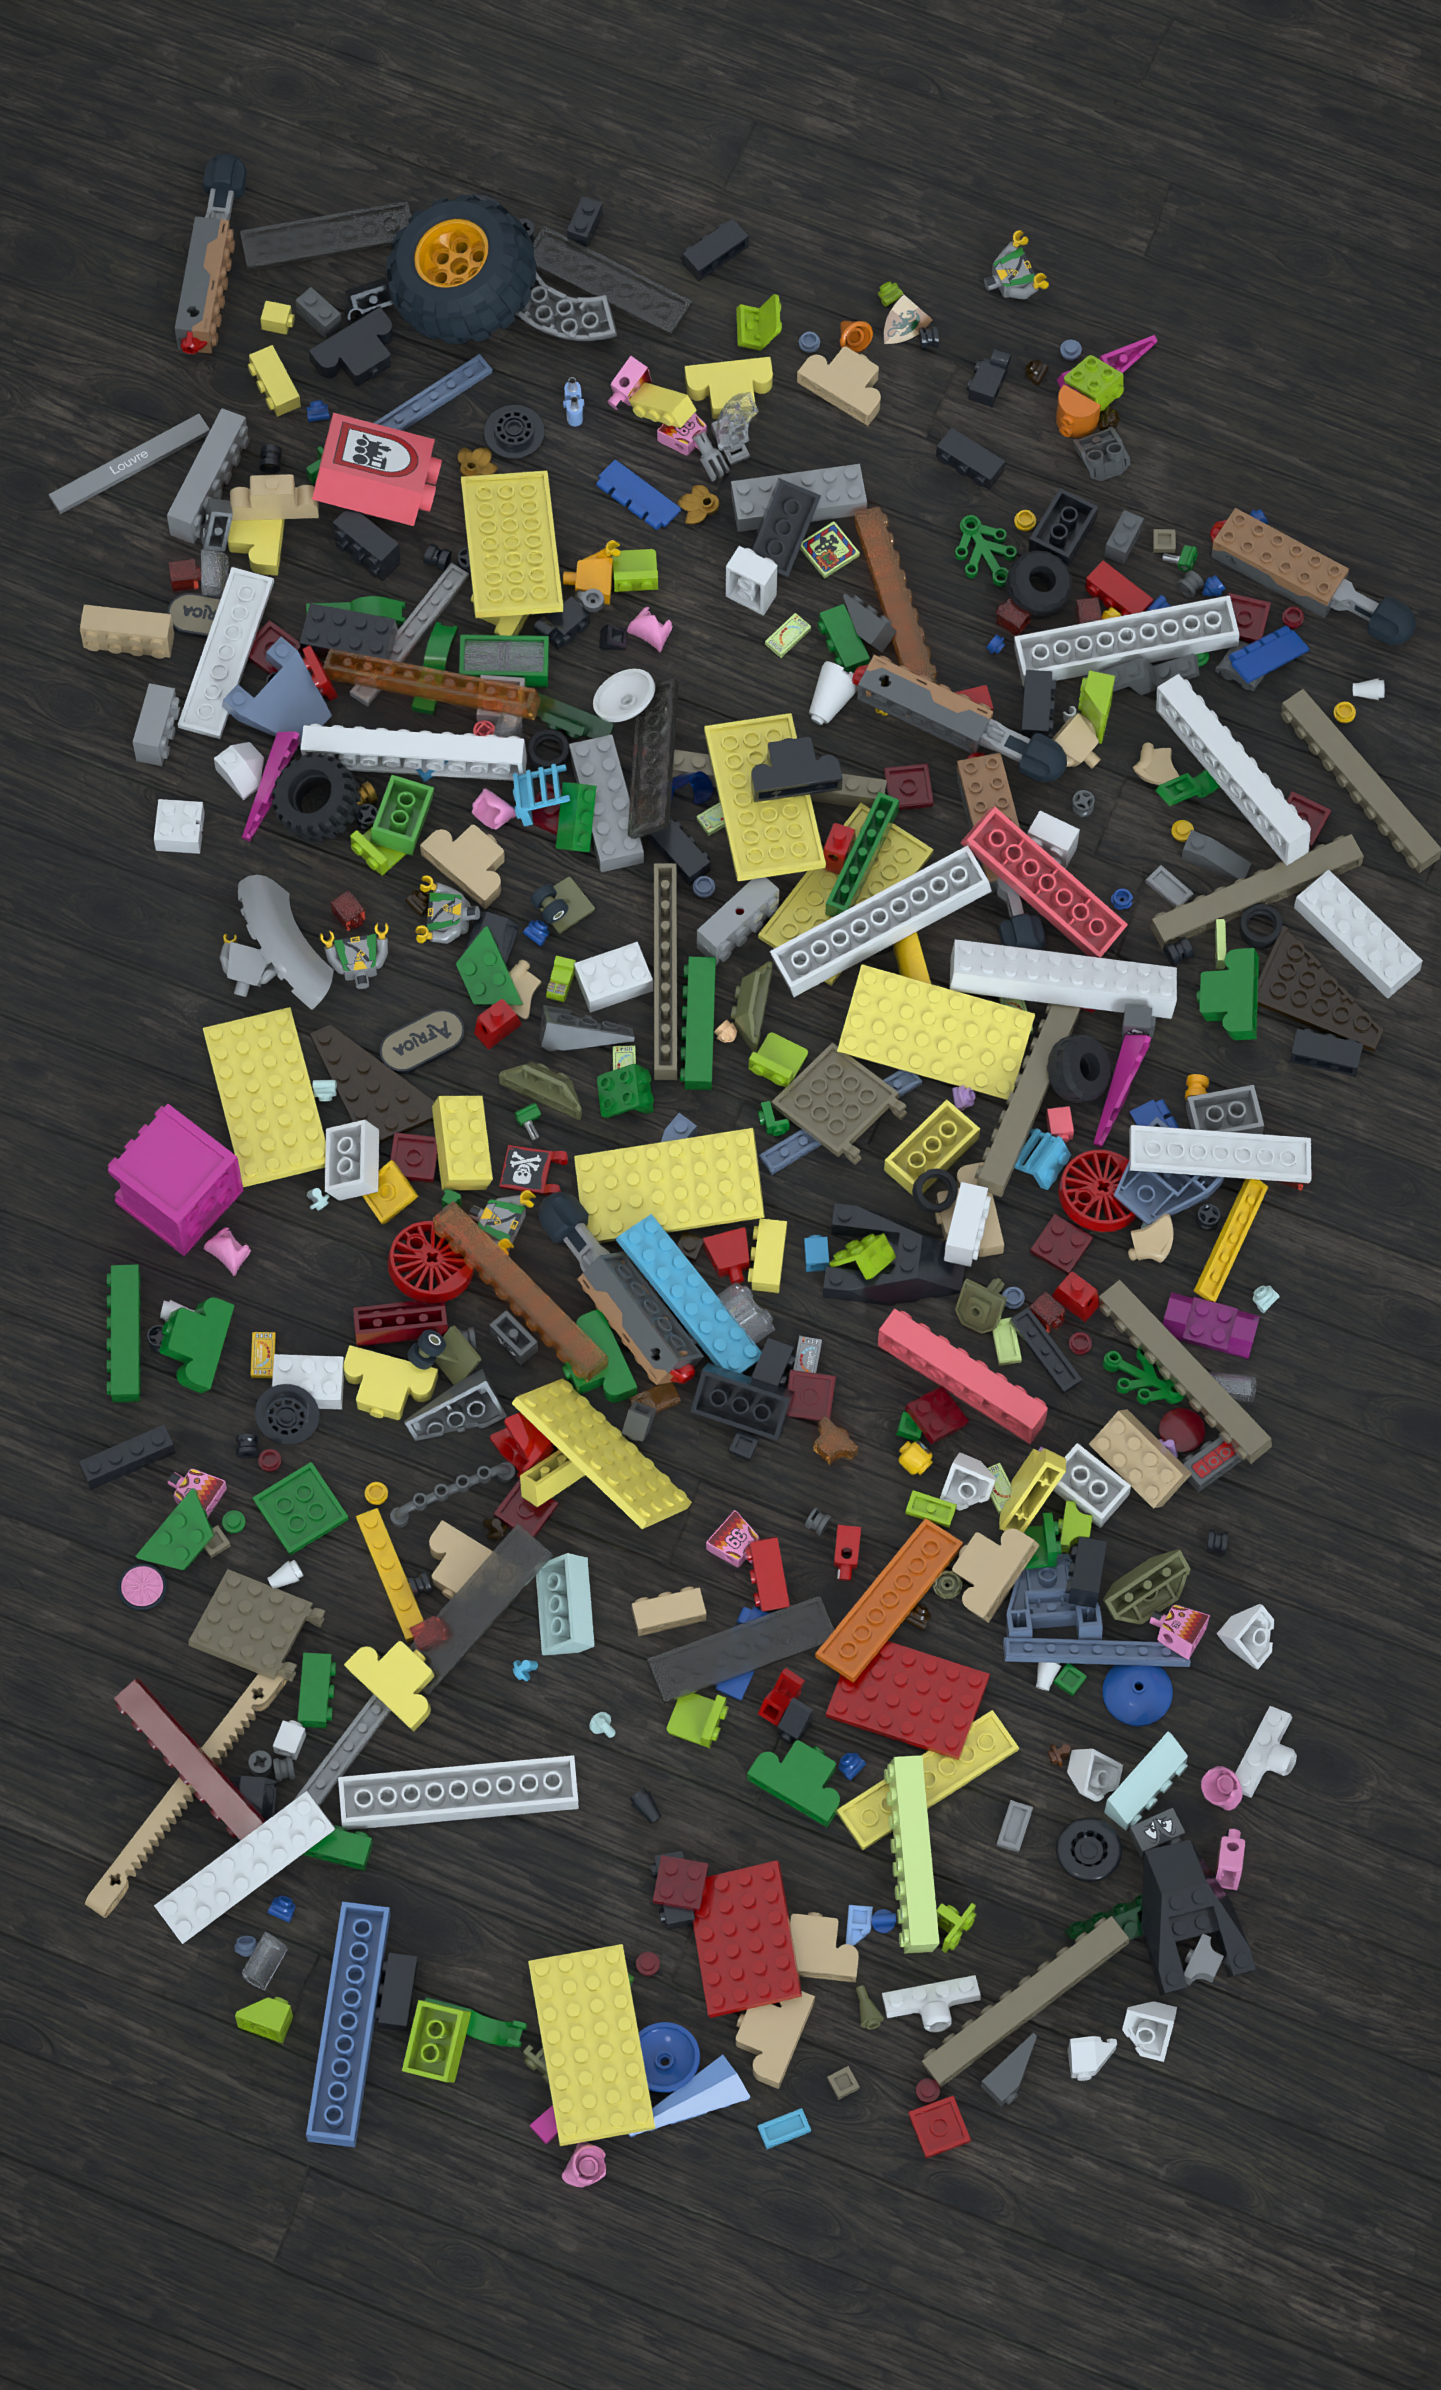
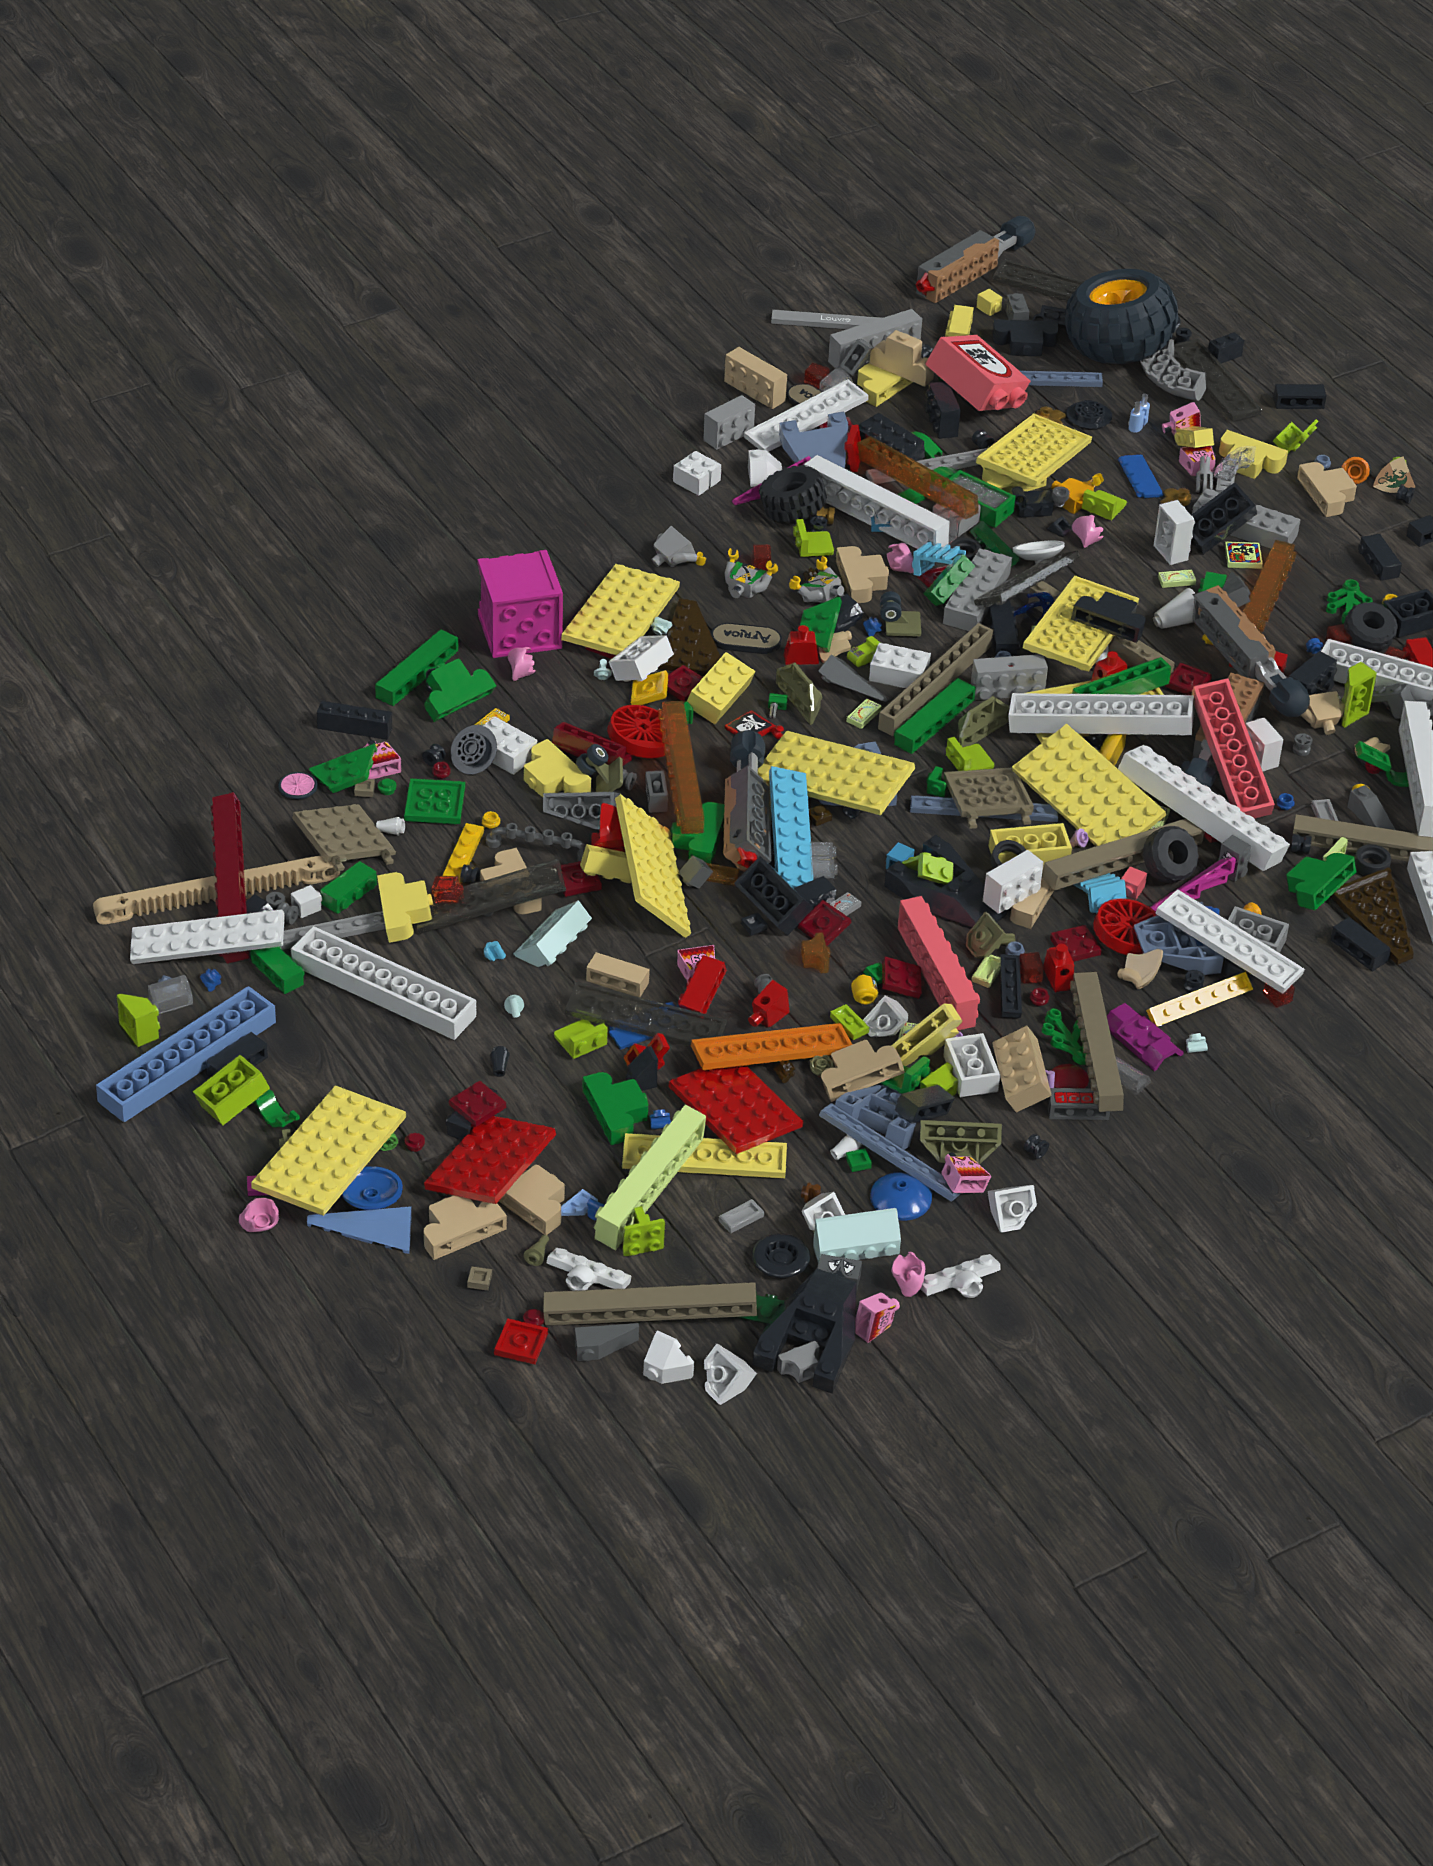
camera: 35 degrees right, 25 degrees down
light grey brick [238,875,334,1010] -> none
bright green brick [370,775,434,855] -> none
torso [468,1190,536,1256] -> none
green bracket [597,1064,654,1118] -> none
red torso [703,1227,749,1285] -> none
light nougat plate [714,1019,737,1043] -> none
light yellow brick [748,1218,787,1293] -> none
medium azure tile [757,2108,811,2149] -> none

